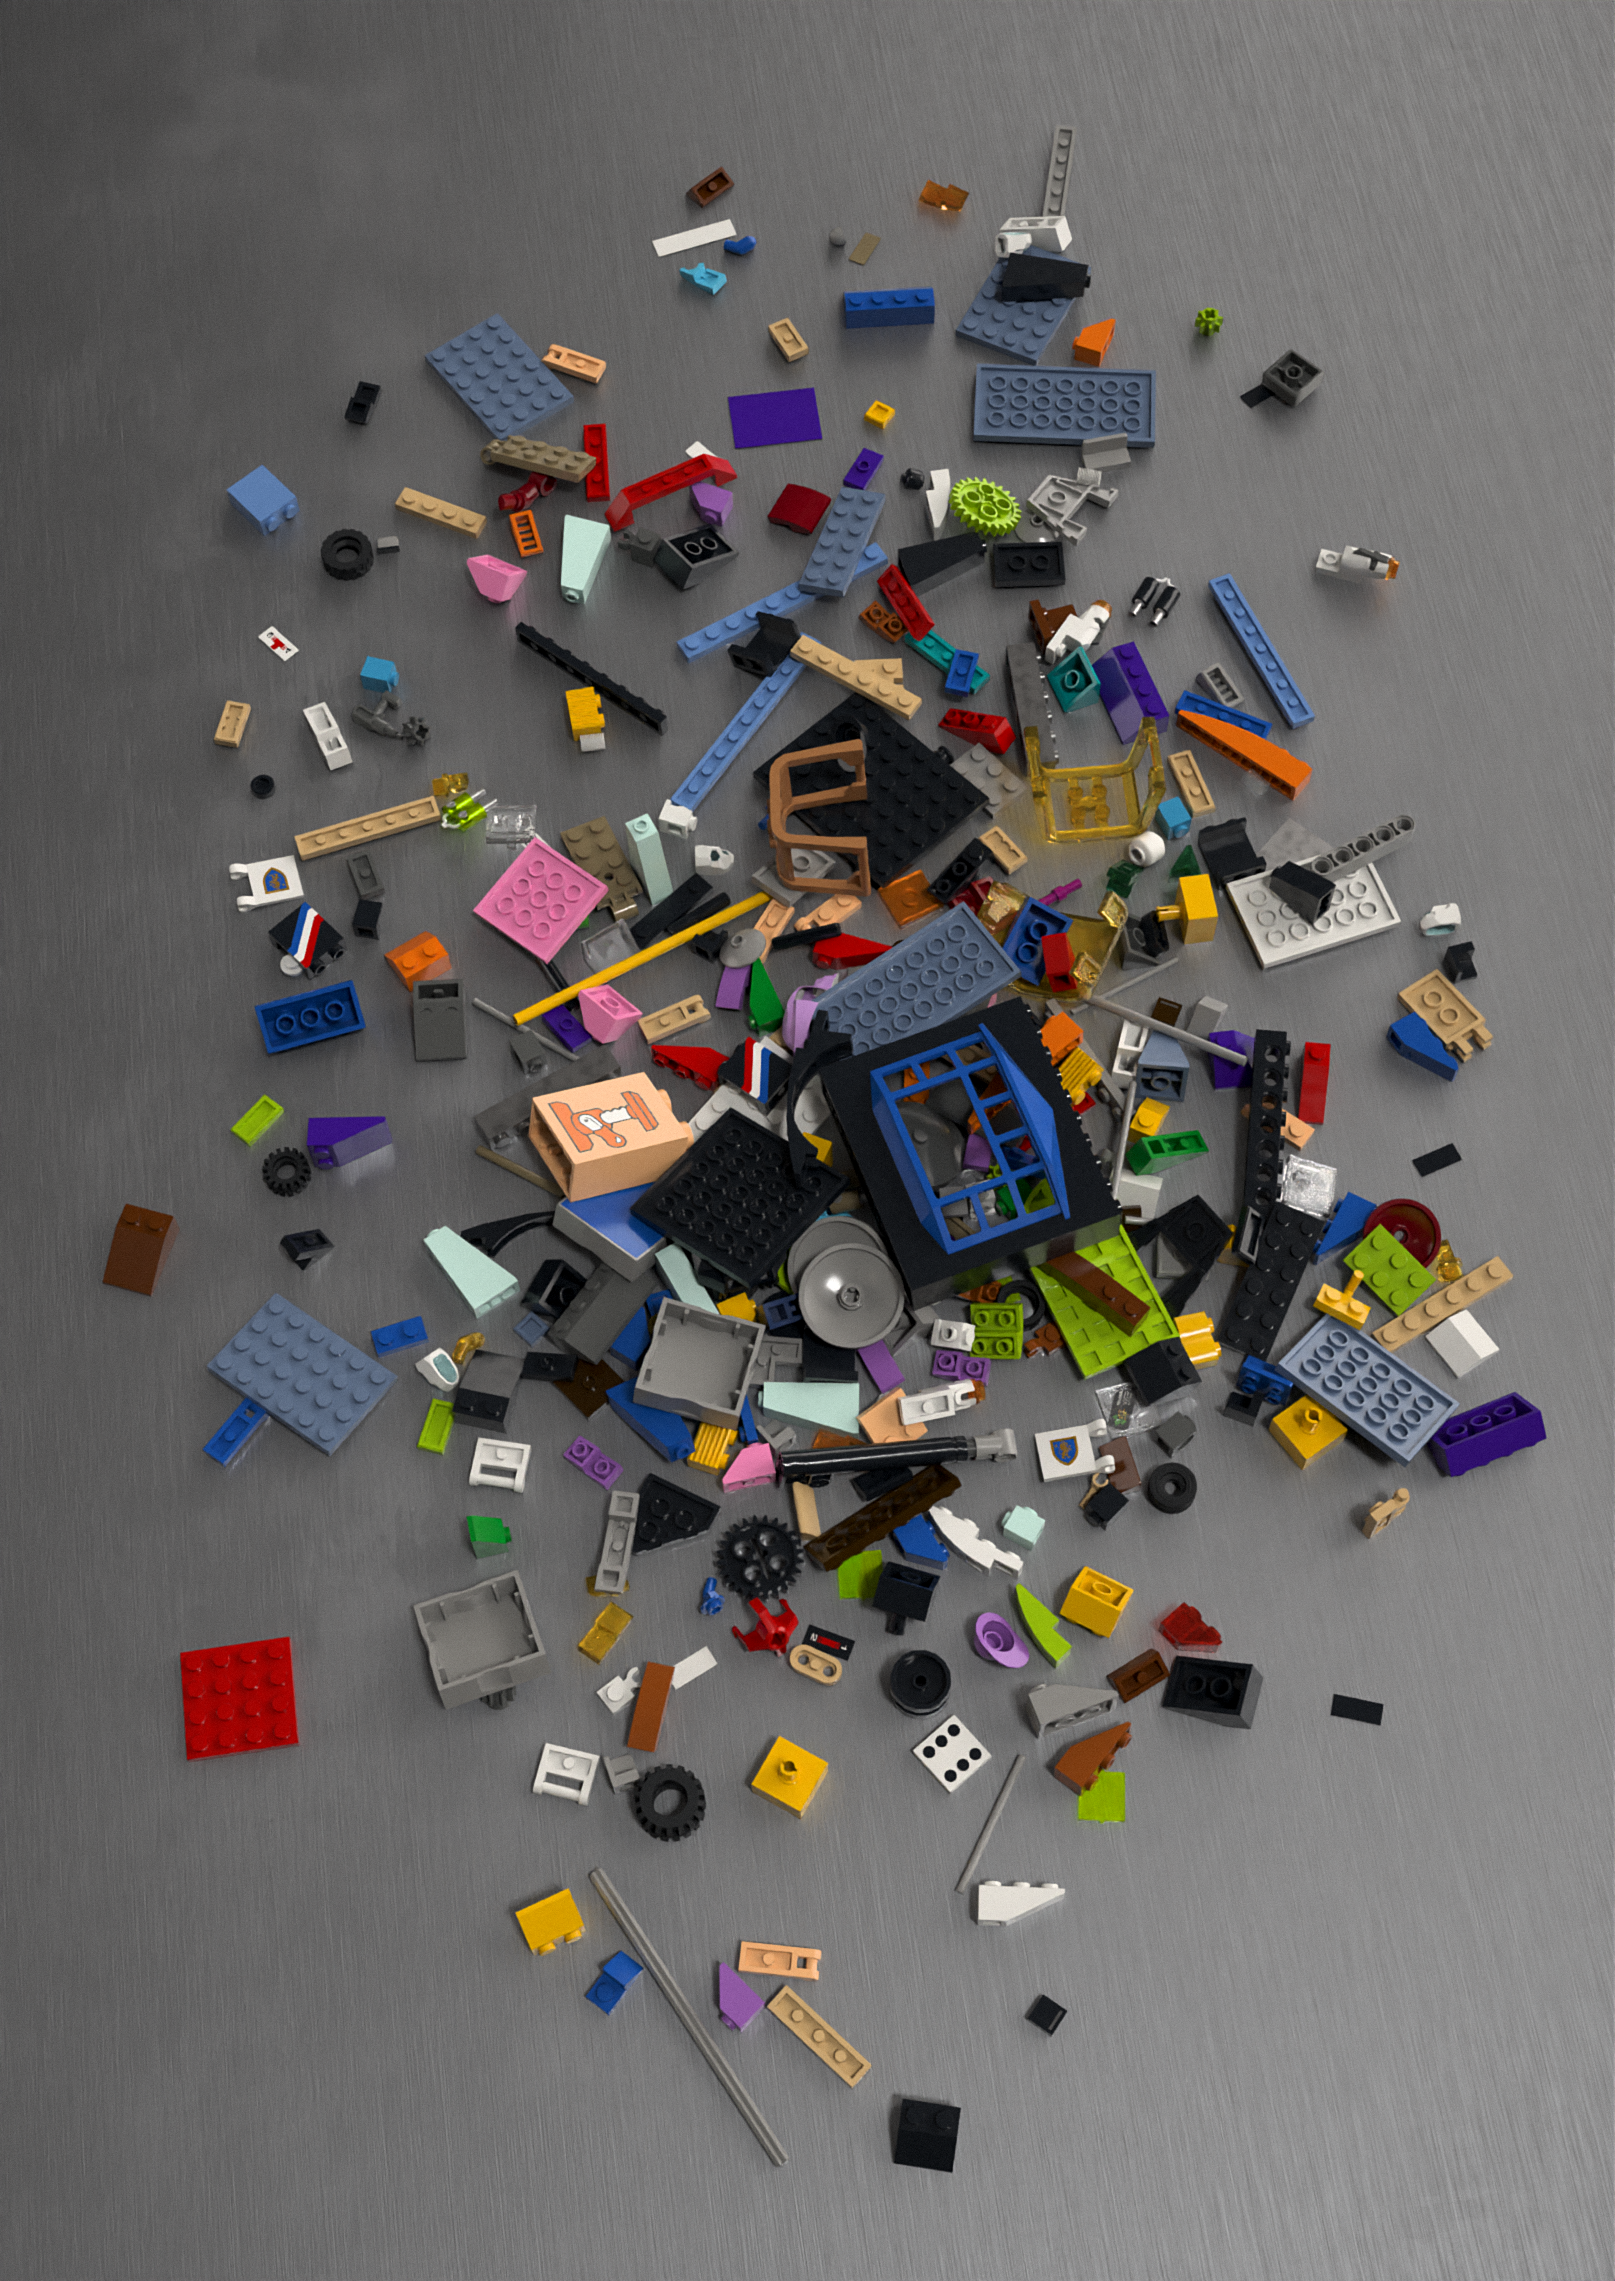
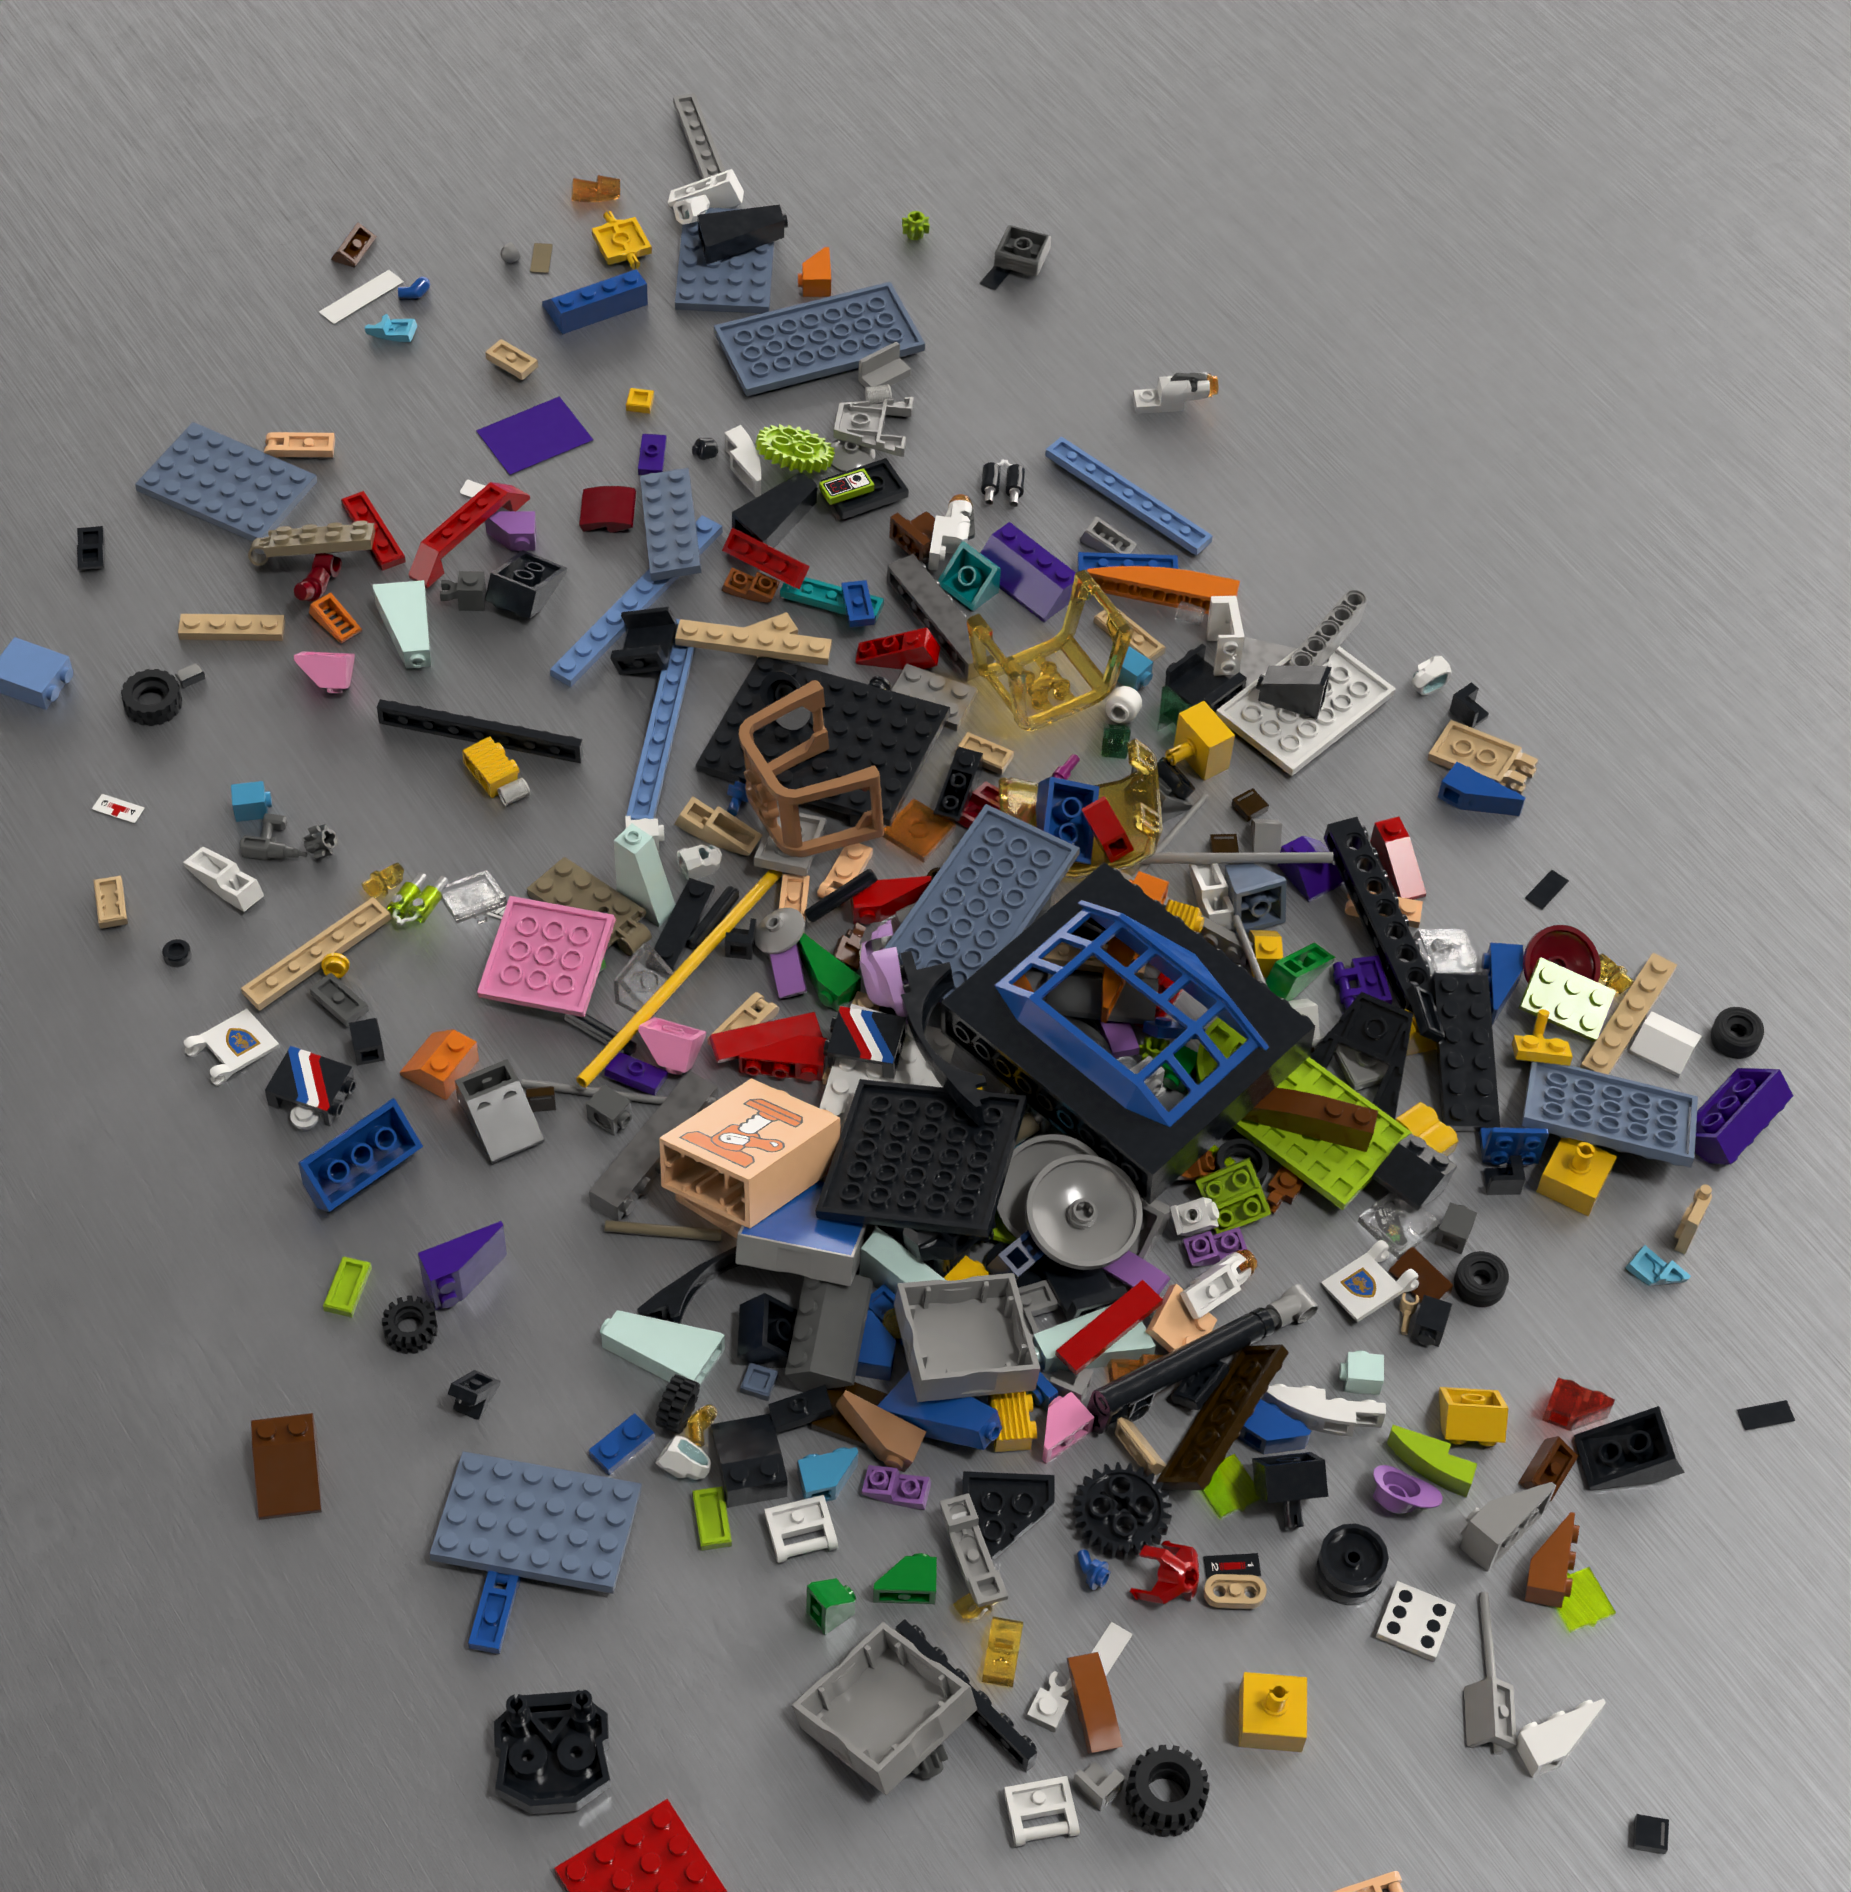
camera: 30 degrees left, 10 degrees down
none -> yellow plate [321,953,350,979]
none -> black brick [494,1689,611,1814]
none -> dark brown tile [526,1086,556,1112]
none -> yellow plate [592,211,652,269]
none -> black tyre [655,1374,700,1434]
none -> tan slope [674,796,762,856]
none -> red tile [709,1012,823,1063]
none -> dark azure slope [797,1447,858,1502]
none -> tile [819,468,875,505]
none -> reddish brown plate [832,923,866,972]
none -> medium nougat slope [835,1390,926,1472]
none -> green slope [873,1553,937,1605]
none -> black plate [895,1619,1037,1772]
none -> red tile [1055,1280,1163,1375]
none -> white window [1206,596,1244,676]
none -> dark brown tile [1231,788,1269,822]
none -> dark purple plate [1333,955,1393,1010]
none -> light grey panel [1464,1676,1517,1749]
none -> medium azure slope [1625,1245,1691,1286]
none -> black tyre [1711,1007,1764,1059]

